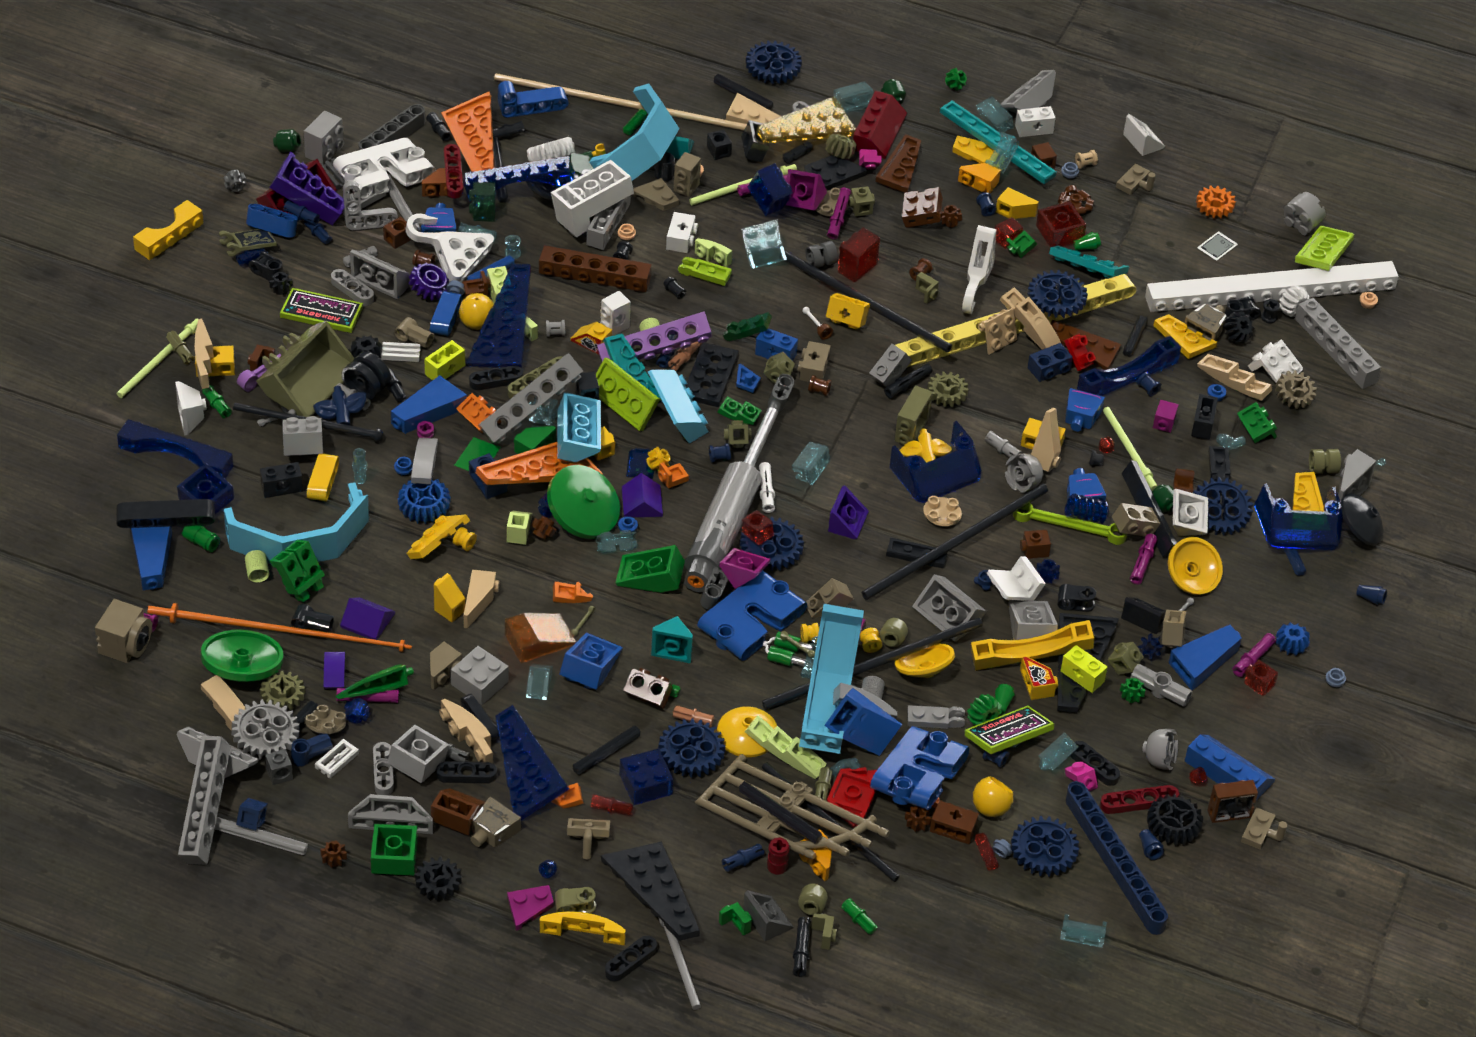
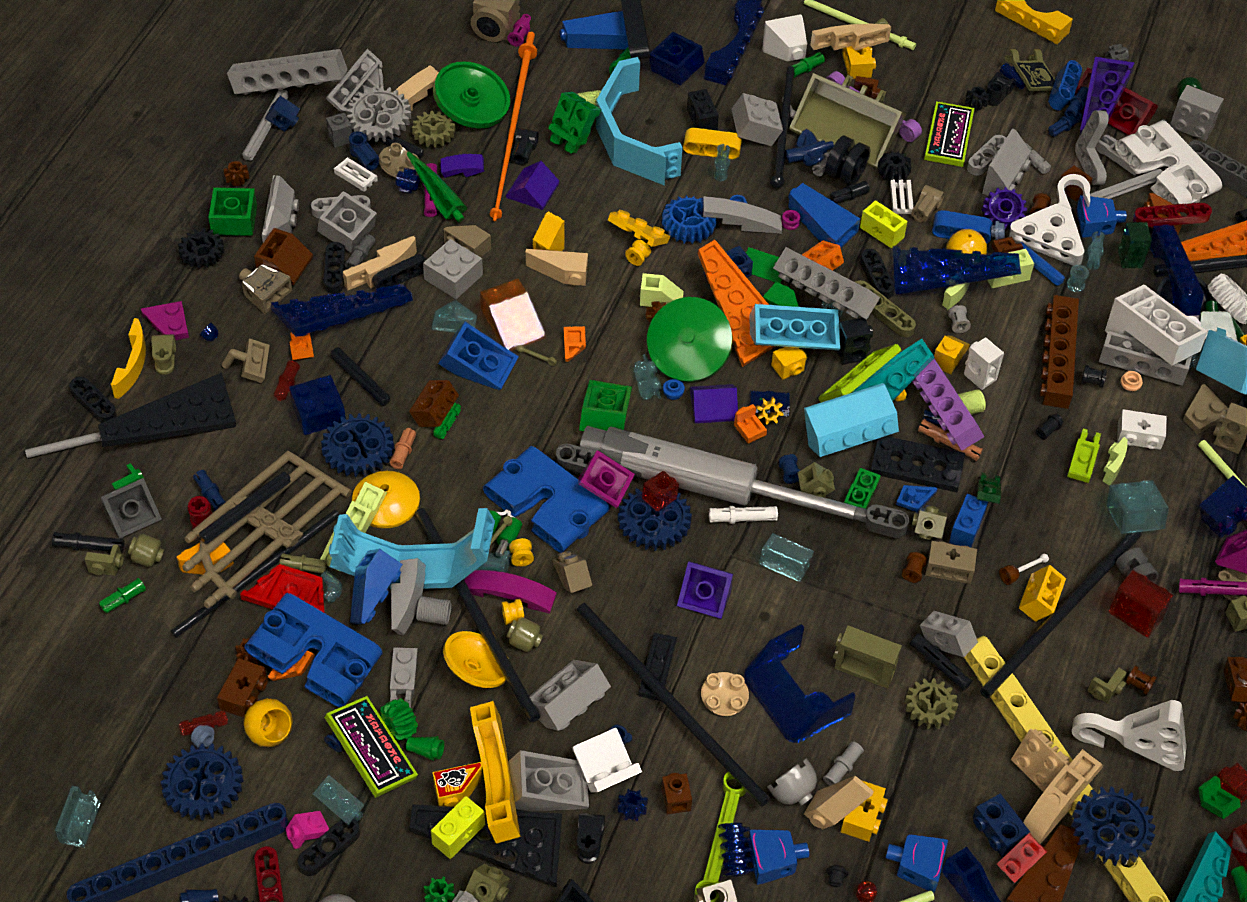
camera: 90 degrees right, 5 degrees up
teal slope [651,616,693,663] -> none
yellow plant [898,429,952,471] -> none

